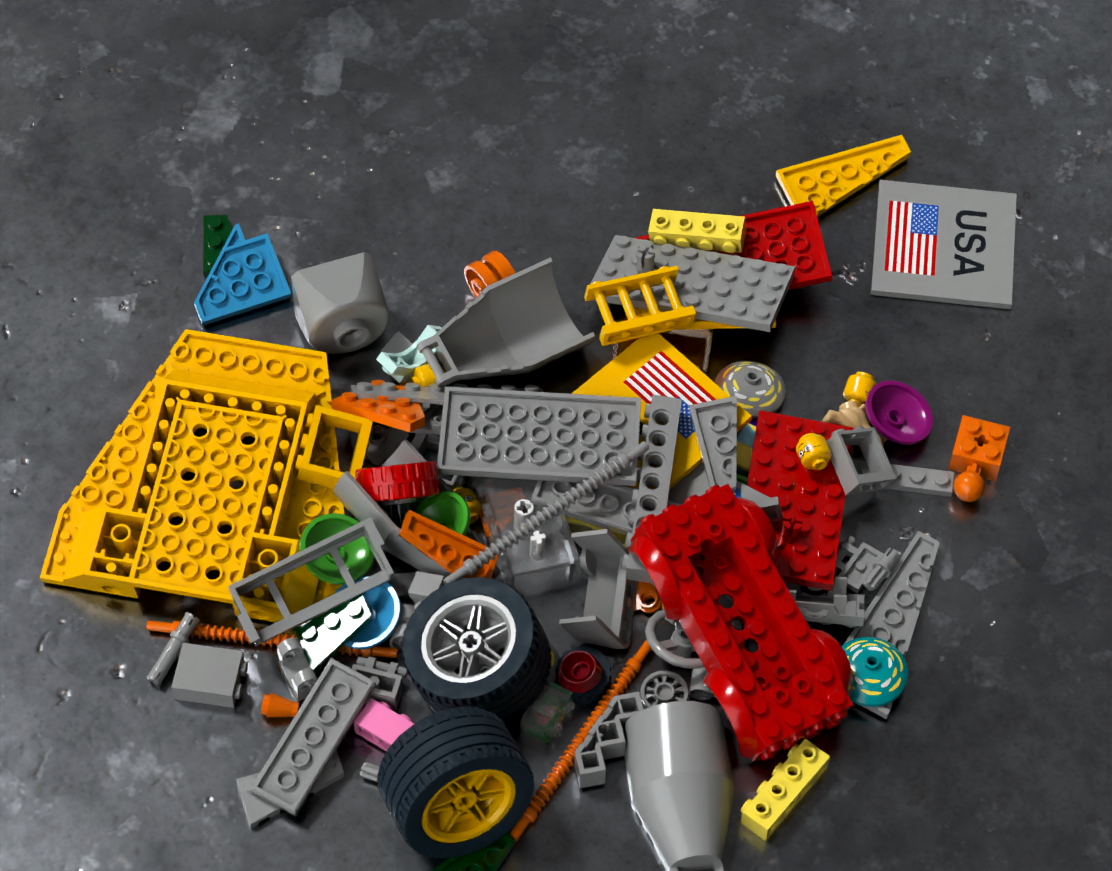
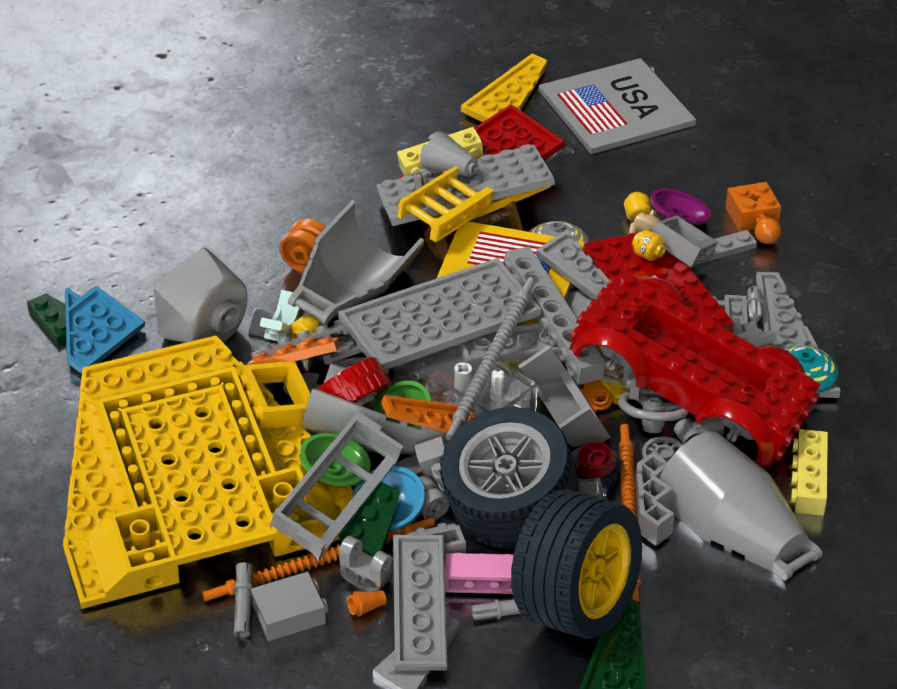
camera: 30 degrees left, 15 degrees down
none -> light grey cone [420,131,479,177]

